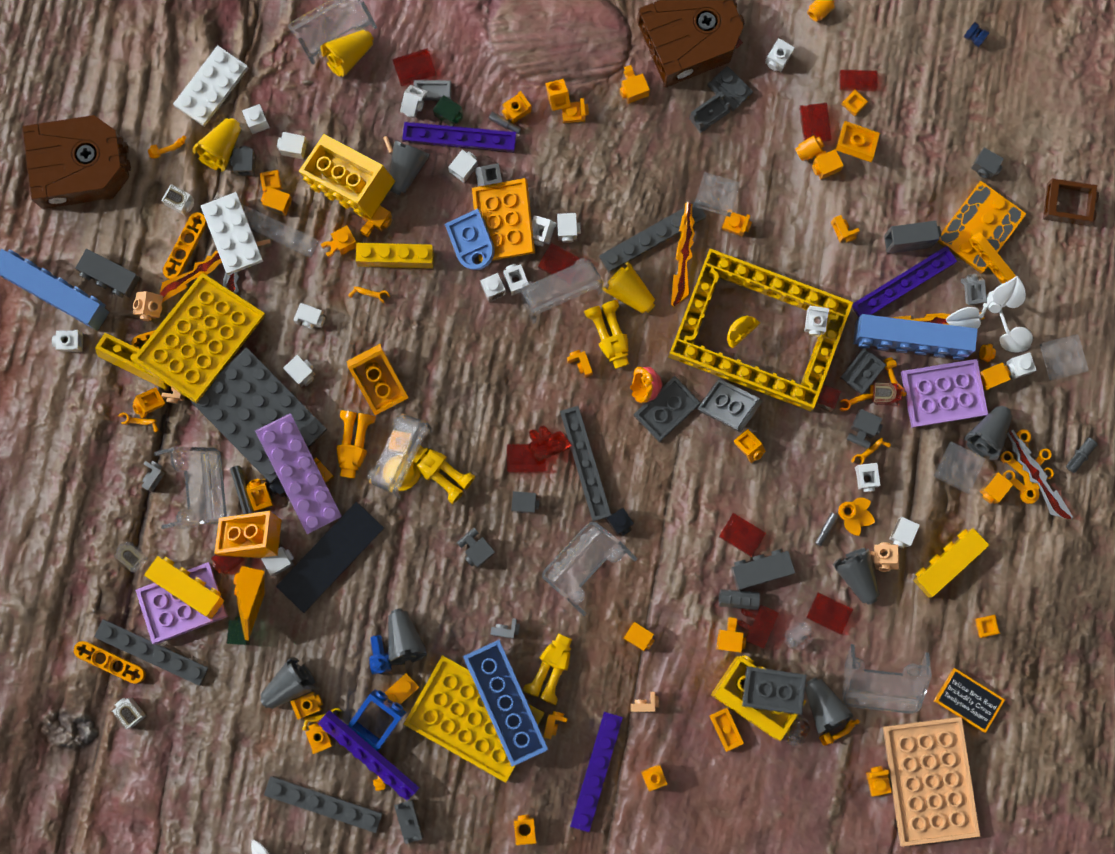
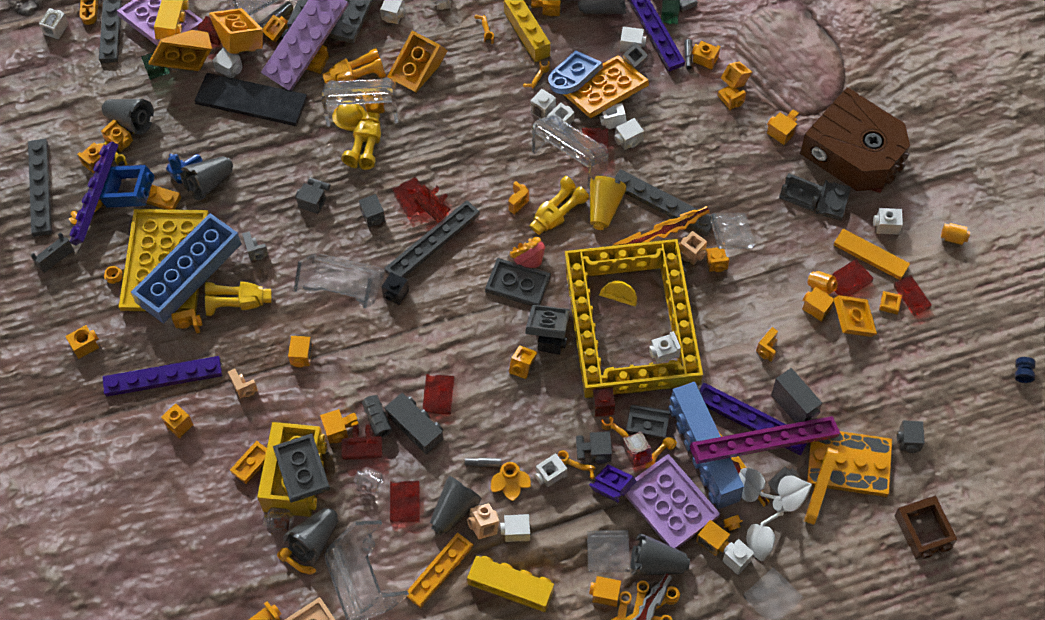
camera: 65 degrees right, 20 degrees down
none -> light orange plate [104,266,123,284]
none -> light orange tile [404,532,474,609]
none -> light orange piece [523,61,550,89]
none -> dark purple plate [589,464,637,503]
none -> light nougat brick [679,231,707,265]
none -> magenta plate [689,416,841,464]
none -> light orange tile [833,229,910,280]

